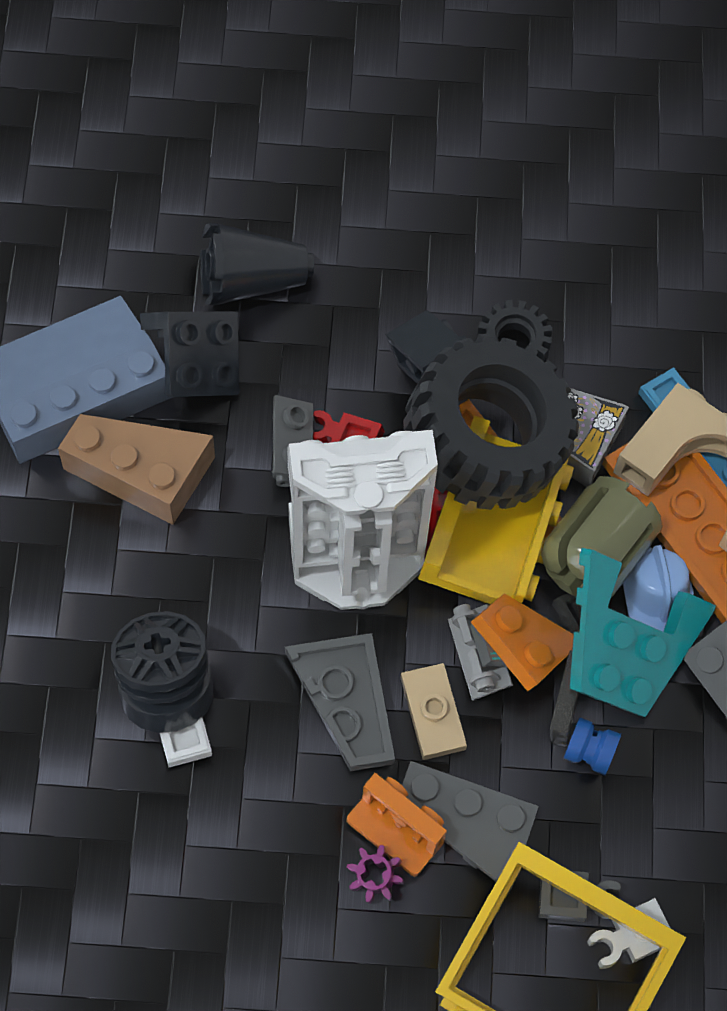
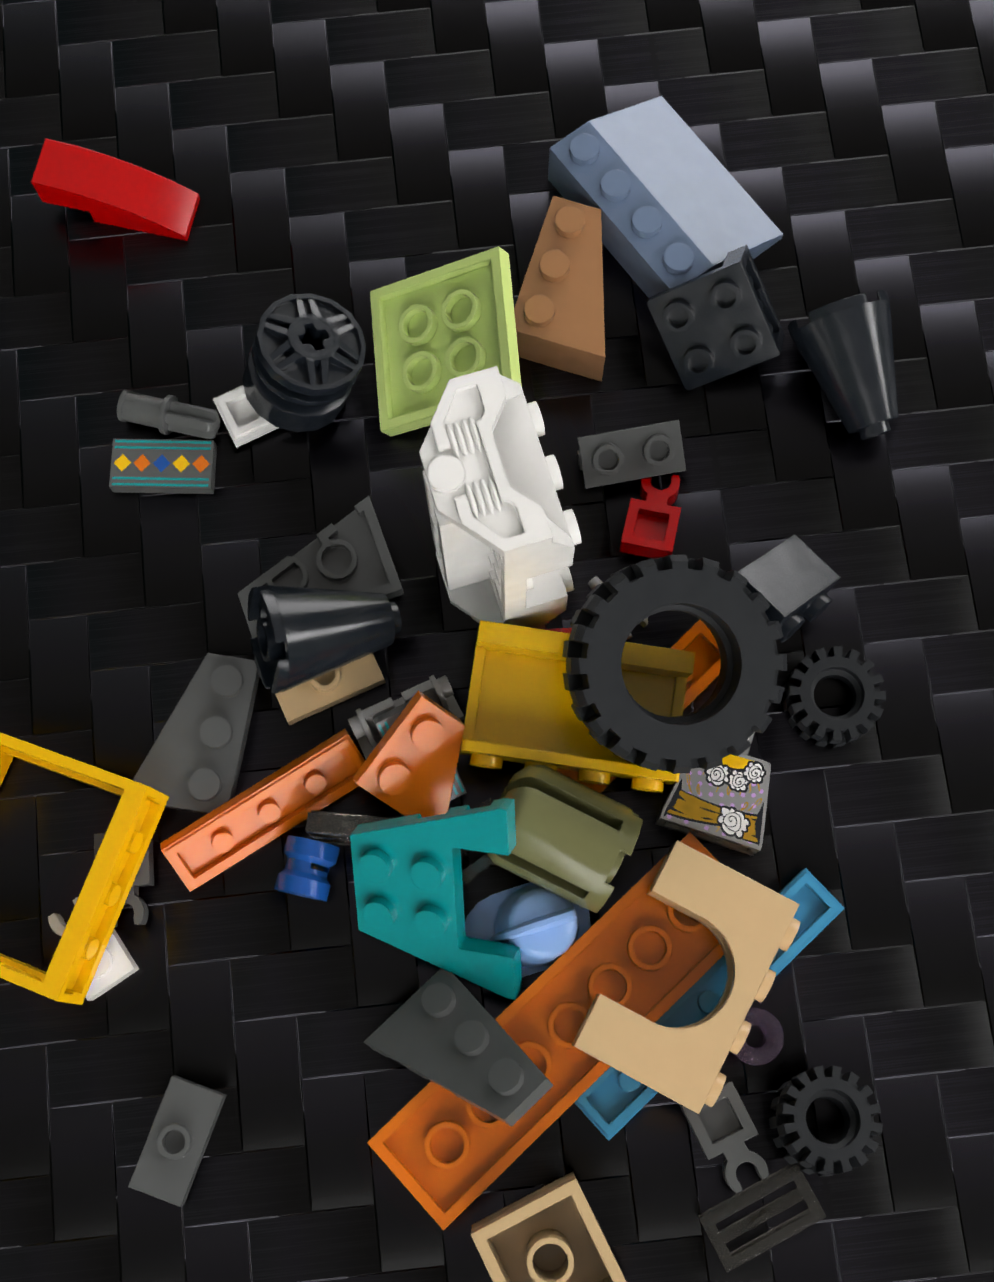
camera: 85 degrees right, 10 degrees up
orange bracket [347,773,447,877] -> none
magenta gear [347,845,404,904] -> none
none -> dark grey tile [109,438,217,494]
none -> dark grey axle [117,390,221,439]
none -> orange tile [160,729,365,892]
none -> black cone [247,585,402,694]
none -> yellowish green plate [370,246,522,437]

